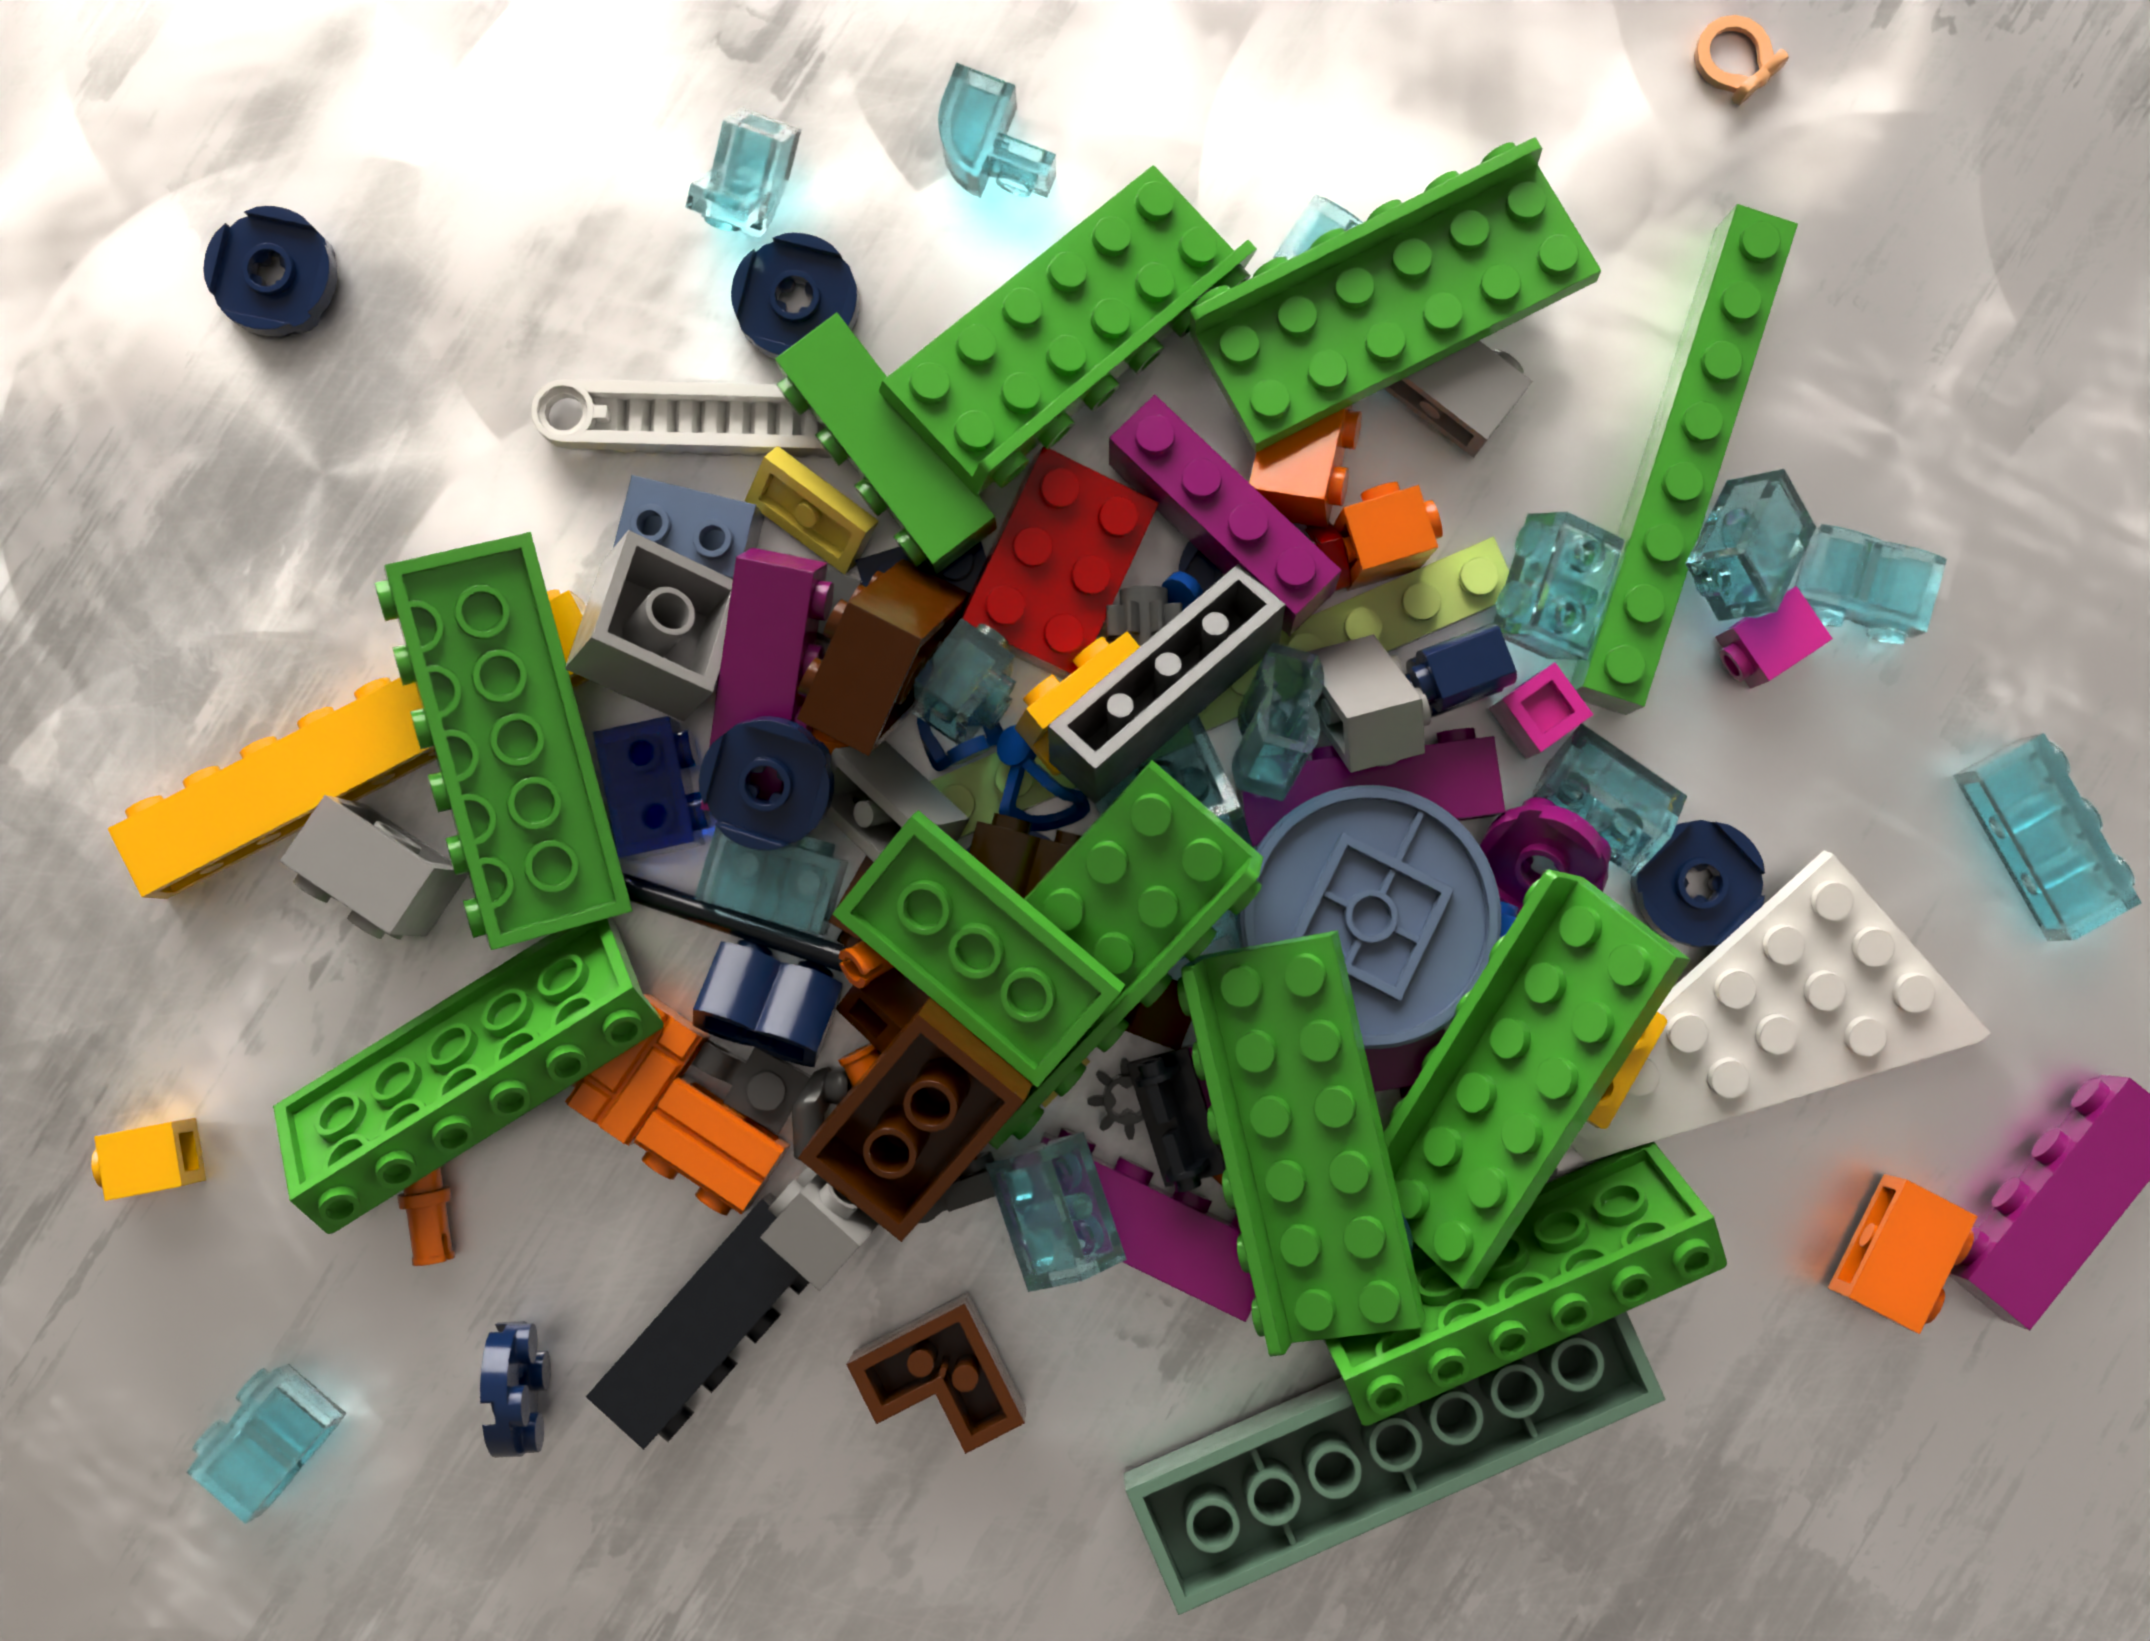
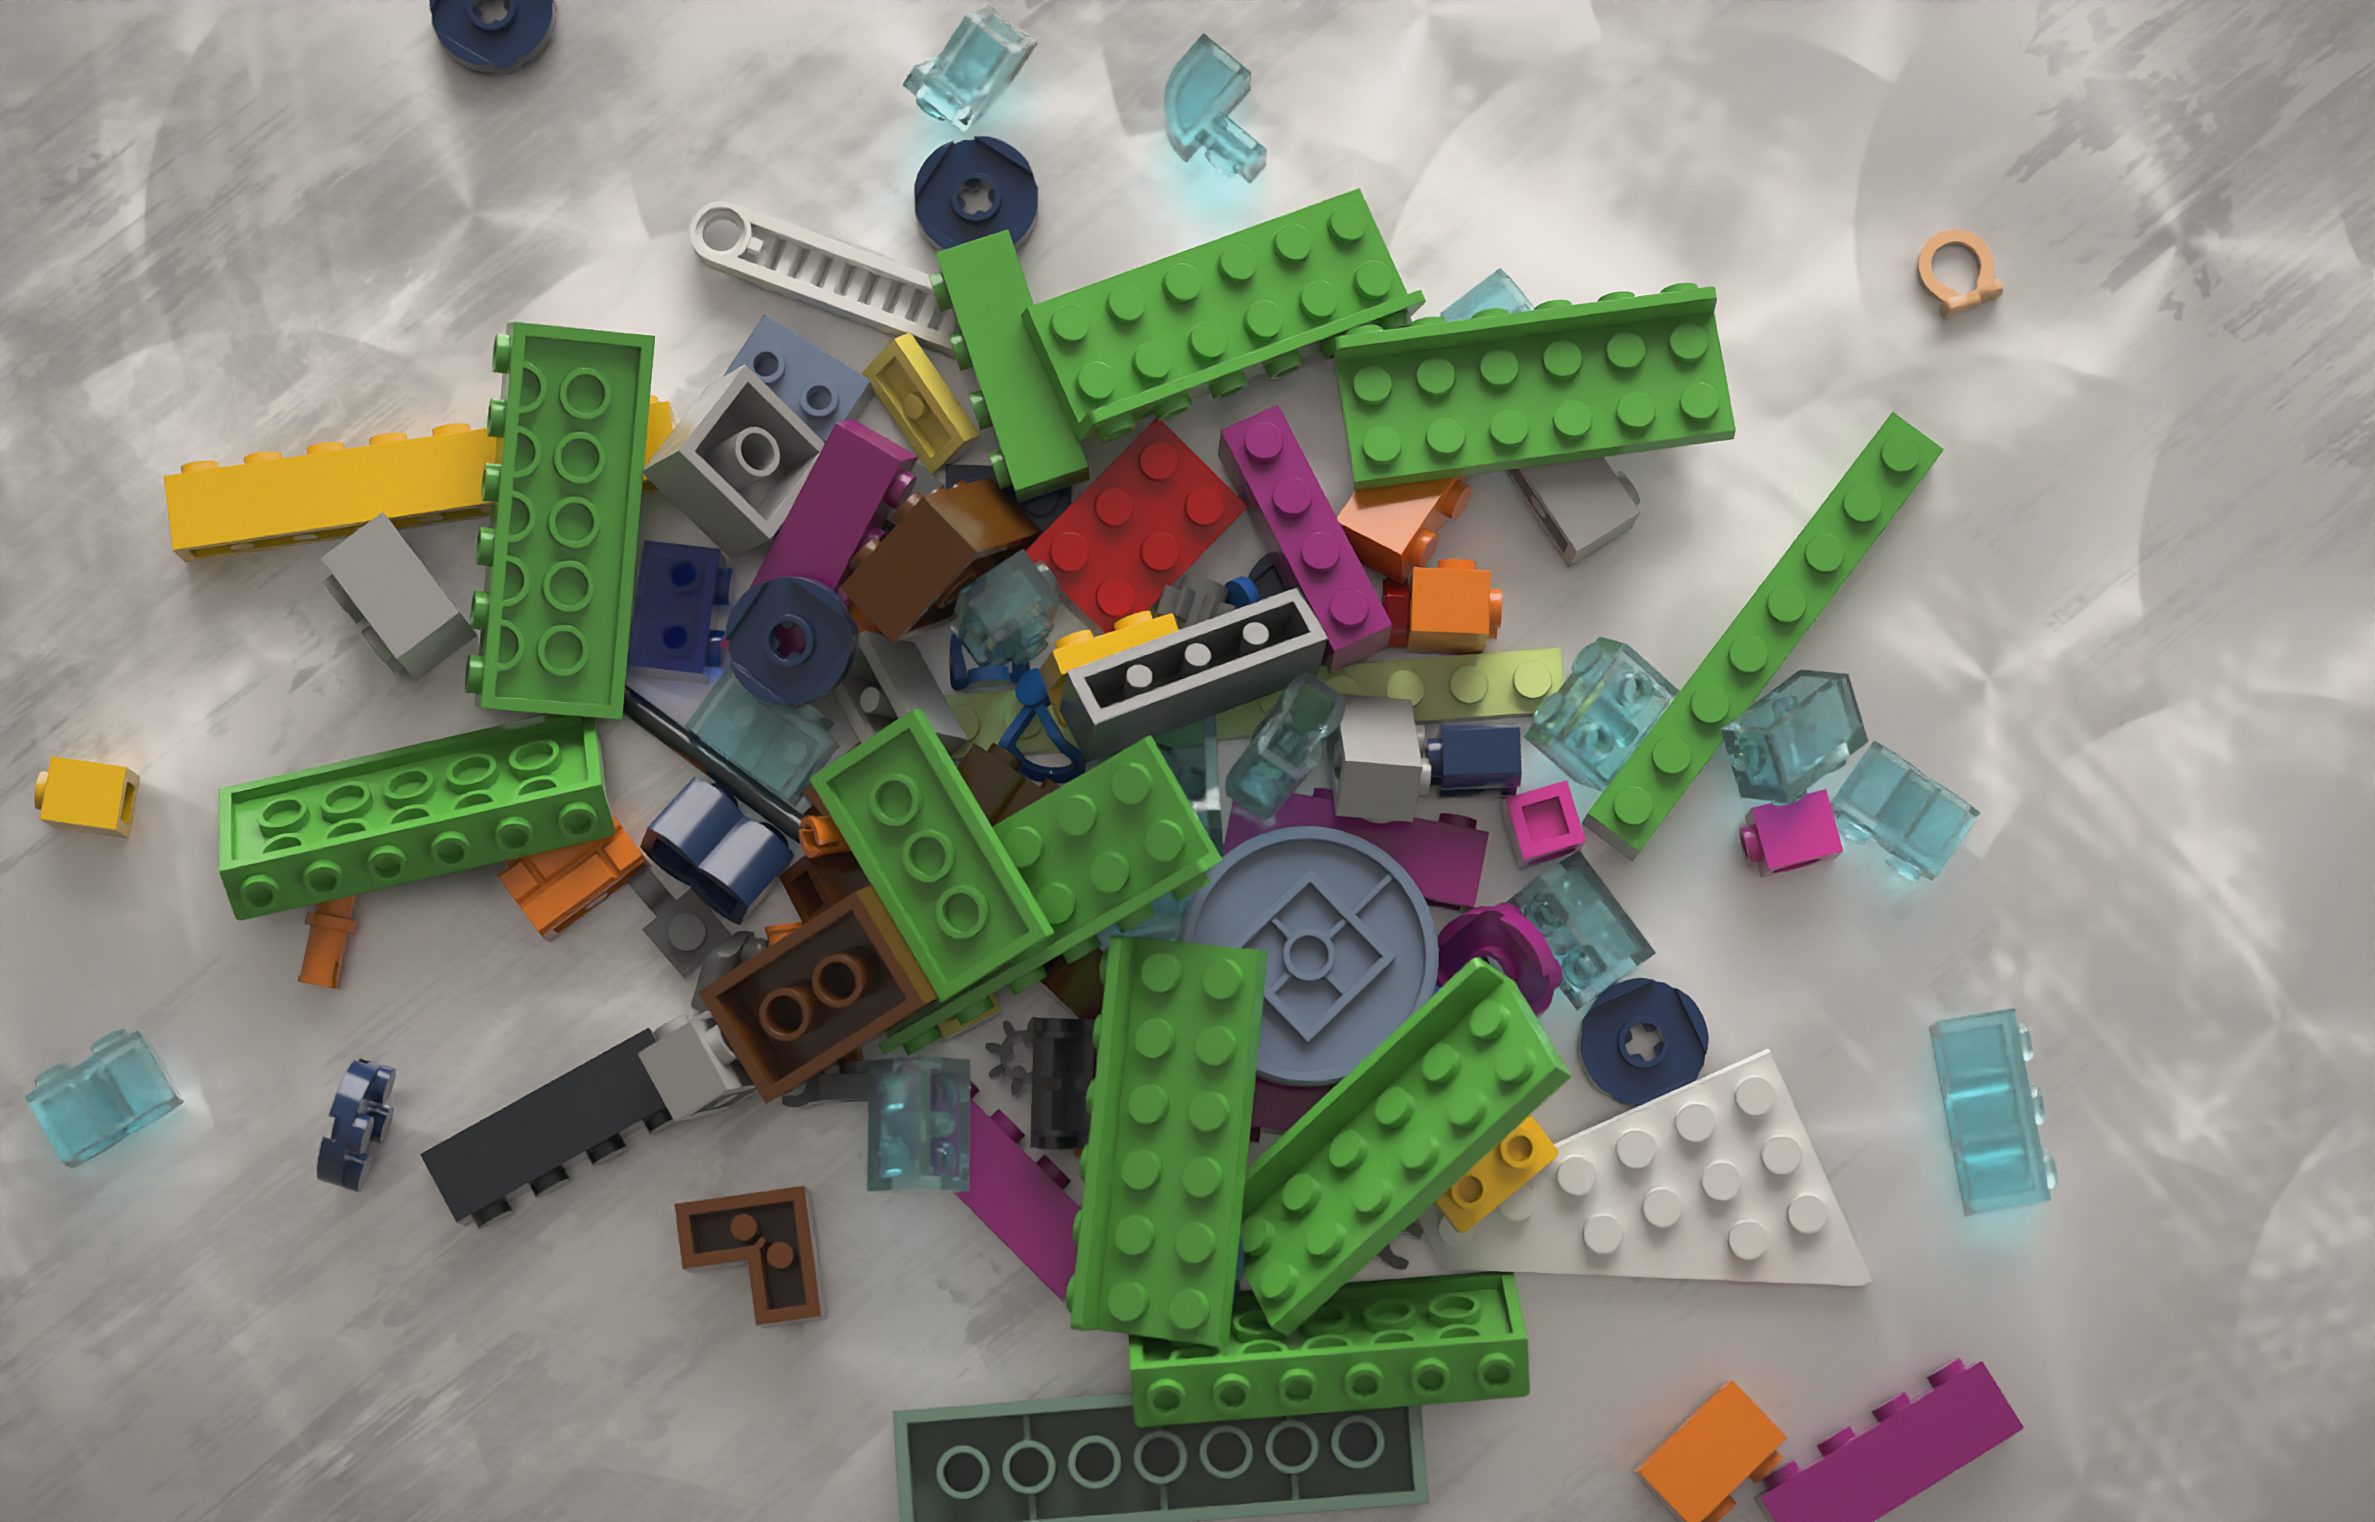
camera: 20 degrees right, 5 degrees down
orange brick [633,1074,791,1216] -> none

